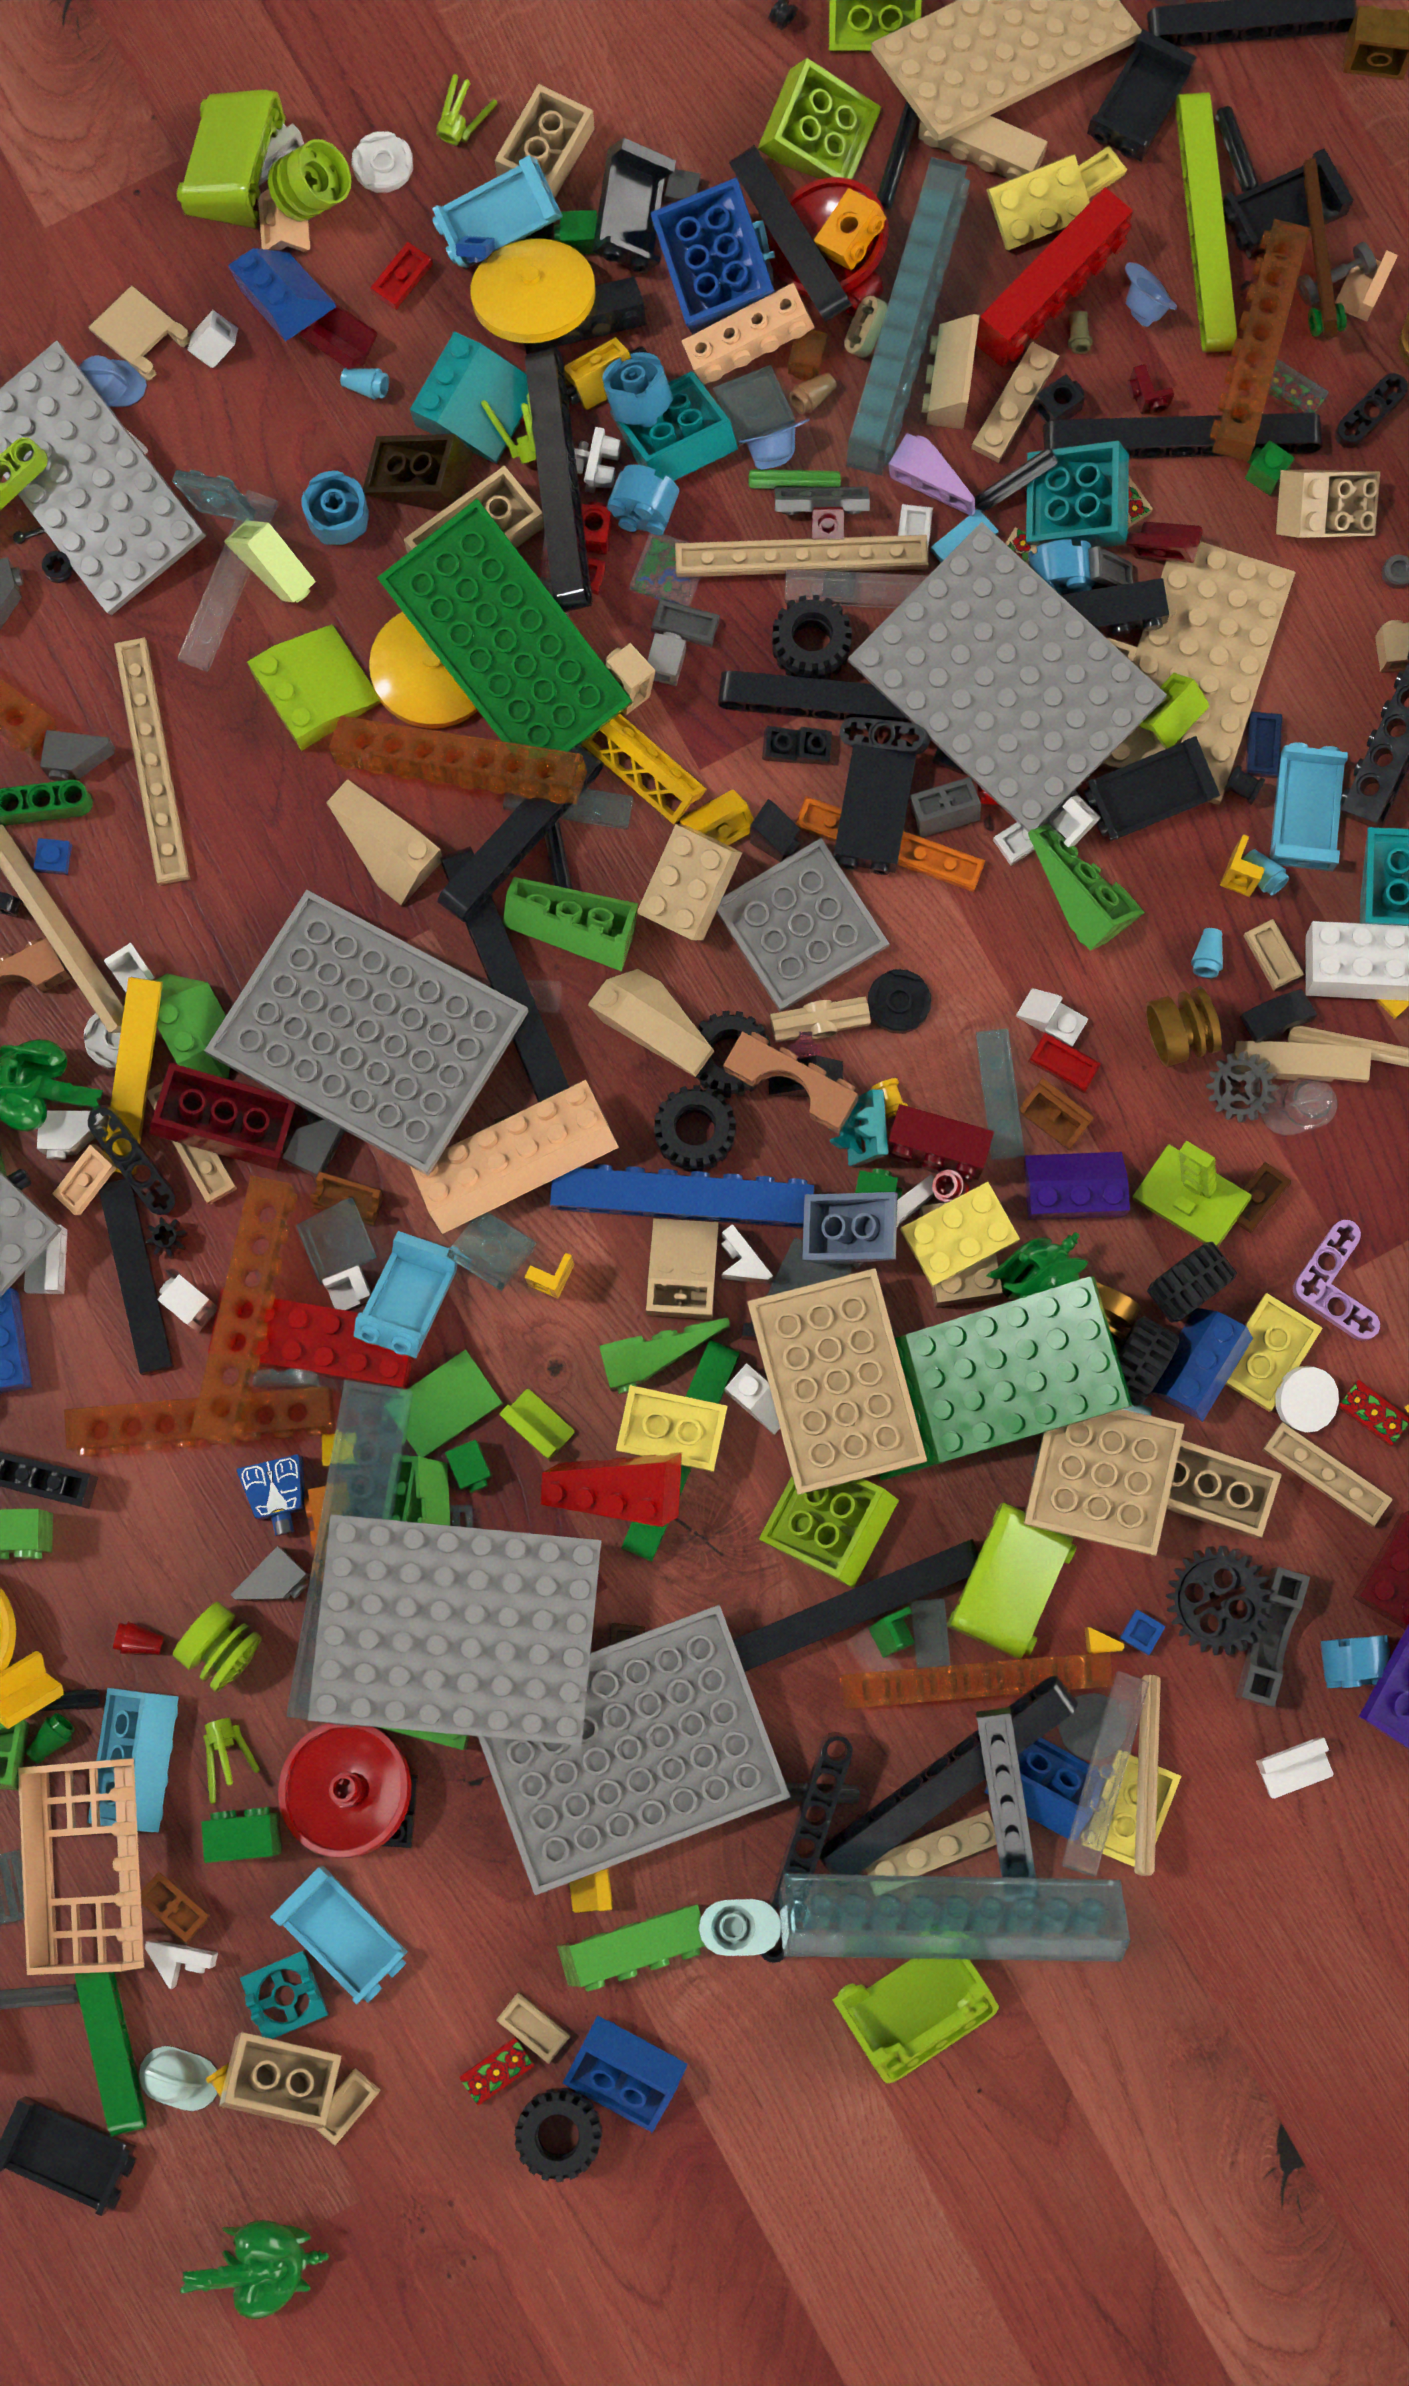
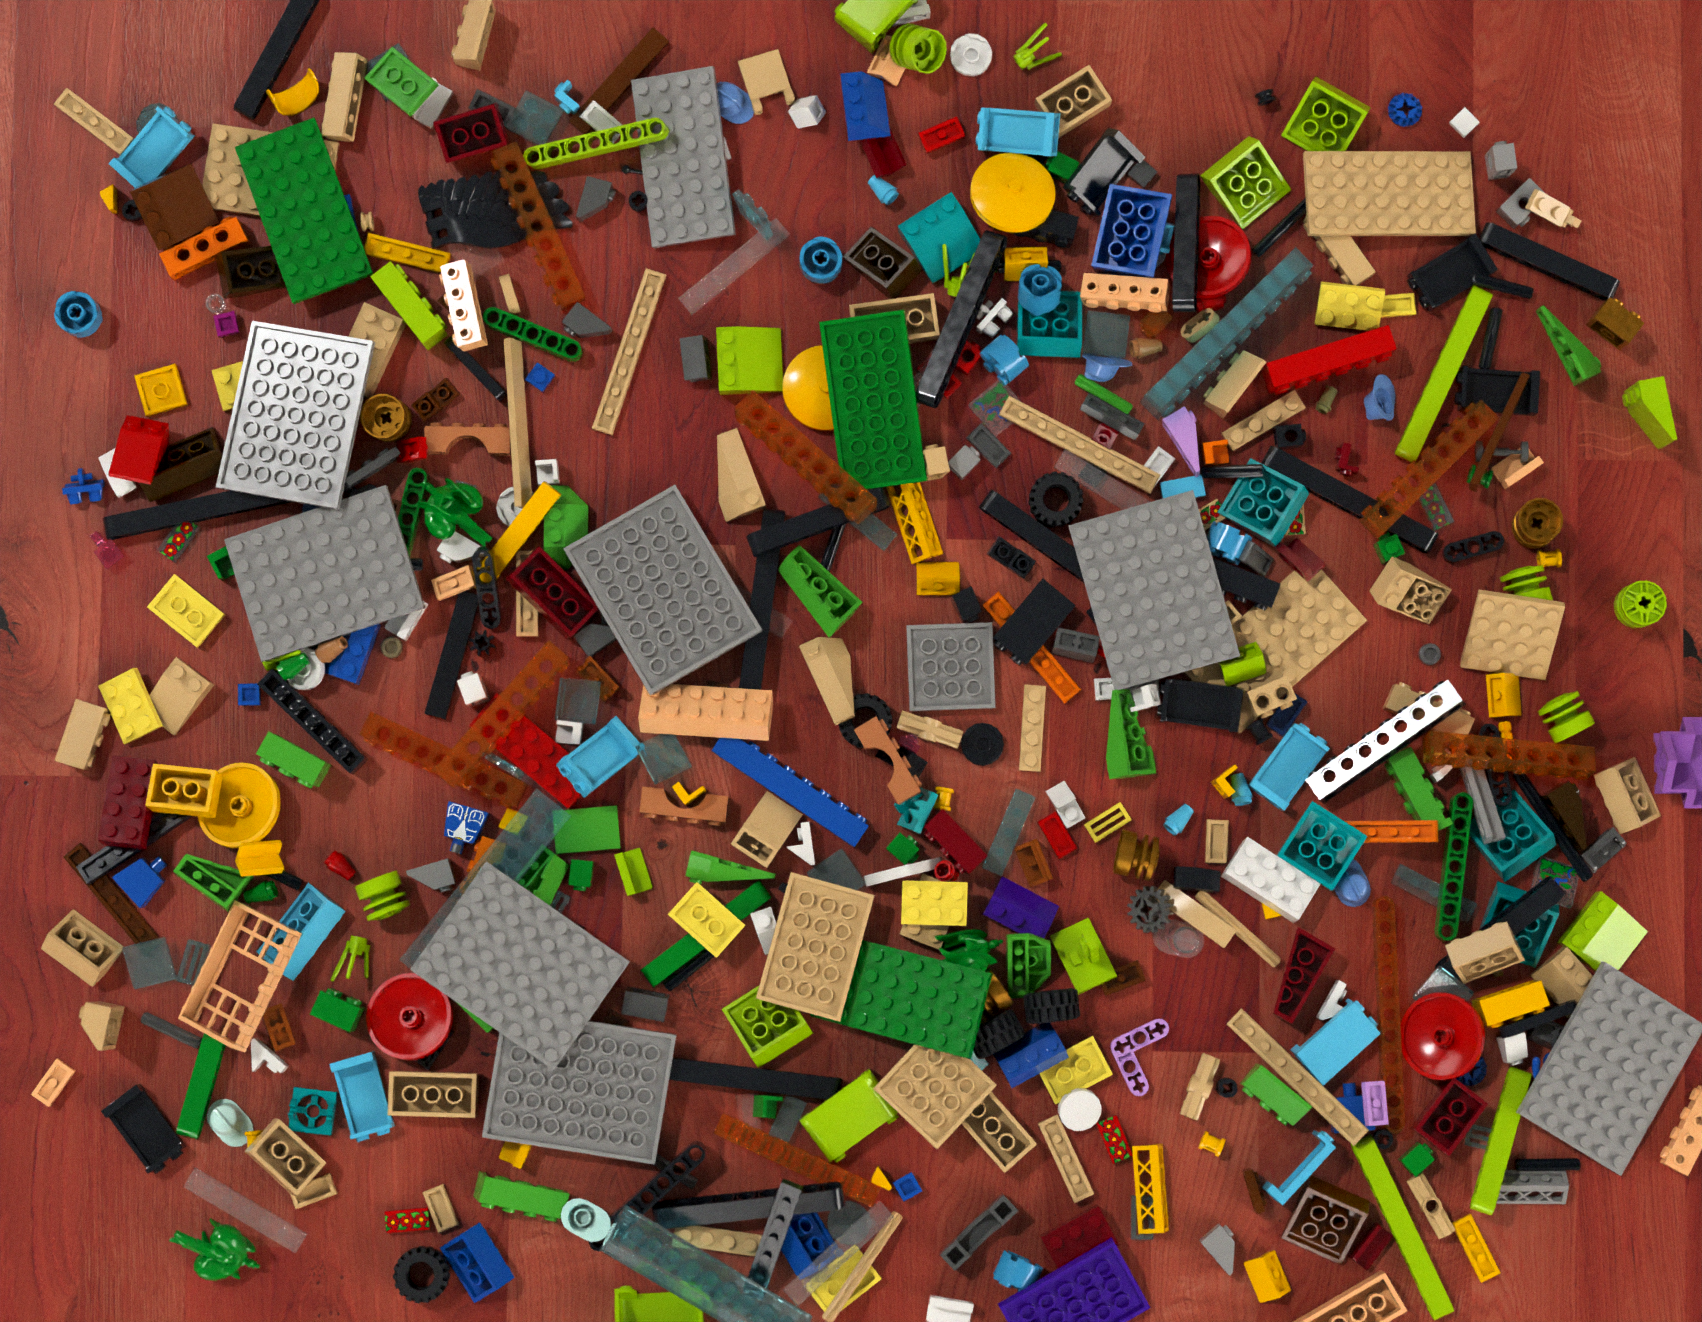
camera: 25 degrees right, 5 degrees up
yellowish green slope [224,521,316,603] -> none
blue plate [456,236,495,262] -> none
red wedge [541,1452,682,1527] -> none
tan brick [637,824,743,940] -> none
black tyre [654,1085,736,1172] -> none
sand blue slope [802,1192,898,1264] -> none
light orange brick [813,188,887,271] -> none
black beam [839,717,930,755] -> none
black gear [1166,1546,1275,1656] -> none
none -> clear tile [184,1168,307,1253]
none -> dark tan tile [381,637,403,658]
none -> tan brick [388,1071,479,1118]
none -> dark grey hinge [621,986,670,1022]
none -> nougat arch [639,786,729,826]
none -> black axle [663,949,715,991]
none -> dark grey hinge [679,335,712,382]
none -> bright green wedge [1006,933,1051,999]
none -> tan plate [1019,685,1046,772]
none -> light yellow tile [1084,802,1132,843]
none -> orange panel [1201,439,1229,466]
none -> tan brick [1245,675,1297,719]
none -> black axle [1472,273,1534,299]
none -> bright green wedge [1536,305,1601,386]

